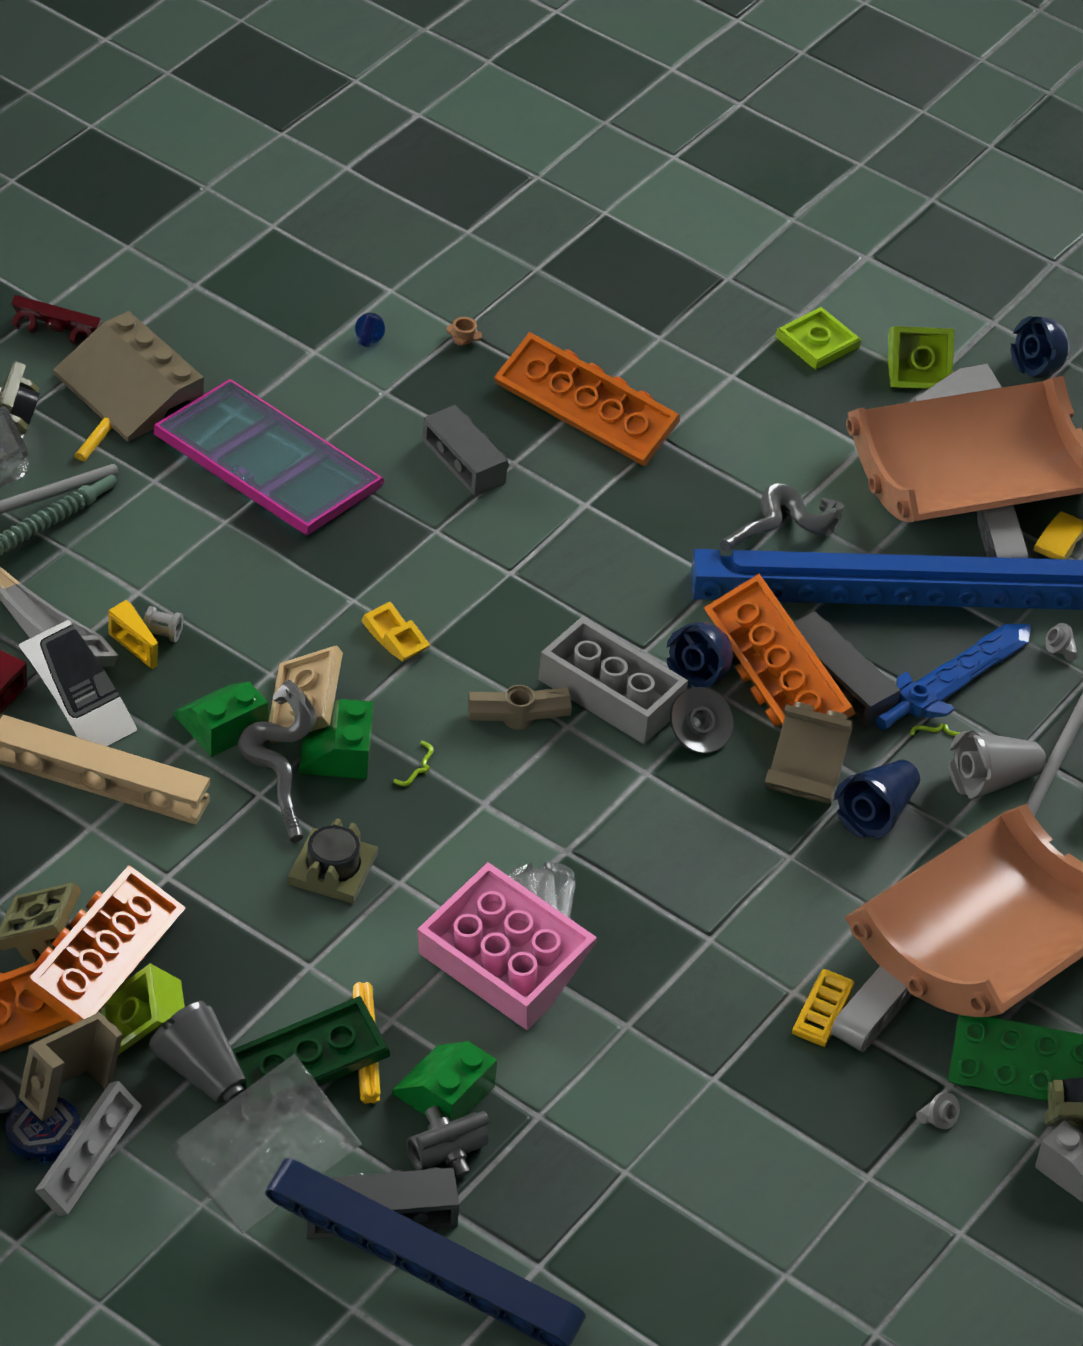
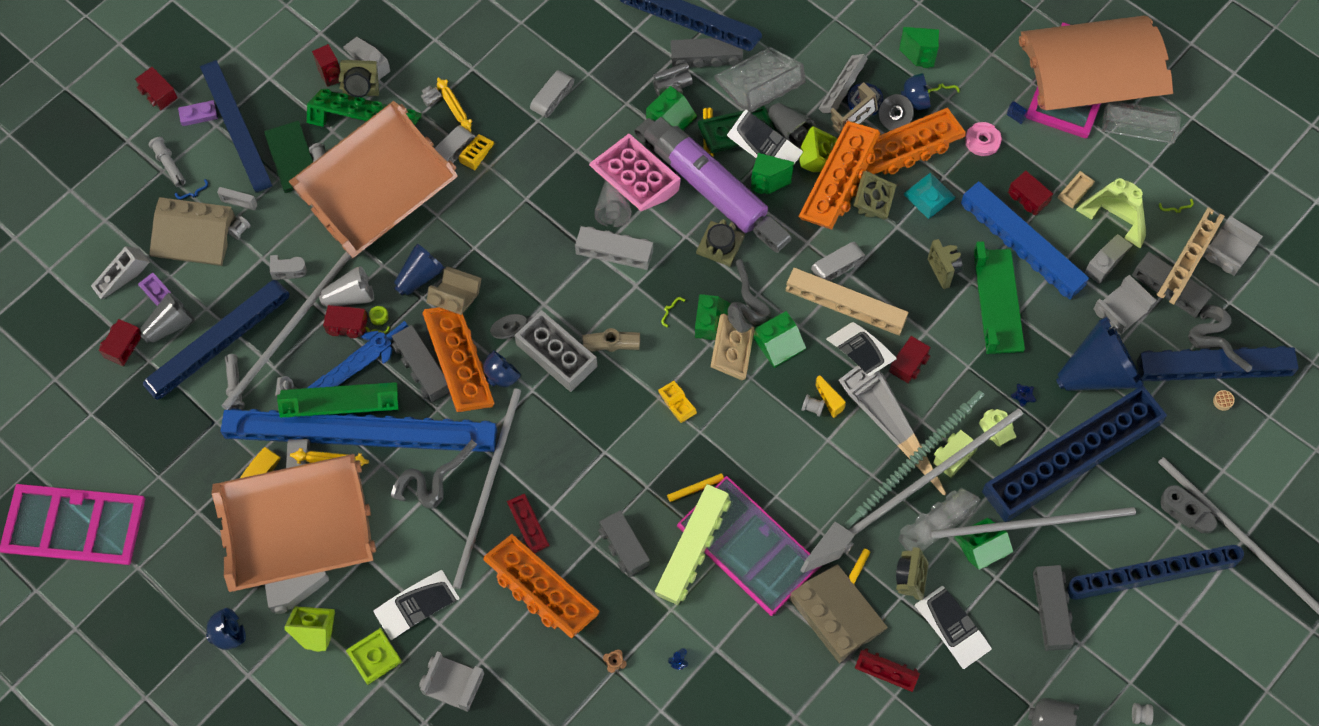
camera: 170 degrees left, 20 degrees up
none -> green bracket [277,382,398,418]
none -> yellow wheel [290,448,369,466]
none -> dark red brick [323,305,368,338]
none -> lime tile [369,306,389,325]
none -> sticker [374,570,459,640]
none -> light grey panel [419,651,484,712]
none -> yellow wheel [437,77,473,132]
none -> light grey piece [453,388,521,589]
none -> dark red tile [507,493,549,553]
none -> light grey beam [530,70,574,118]
none -> light grey brick [575,226,653,270]
none -> medium lavender piece [634,117,792,253]
none -> yellowish green brick [655,484,731,605]
none -> yellow bar [667,473,724,502]
none -> sticker [727,110,803,164]
none -> green slope [751,153,794,194]
none -> light grey slope [800,522,855,573]
none -> light grey beam [811,242,866,281]

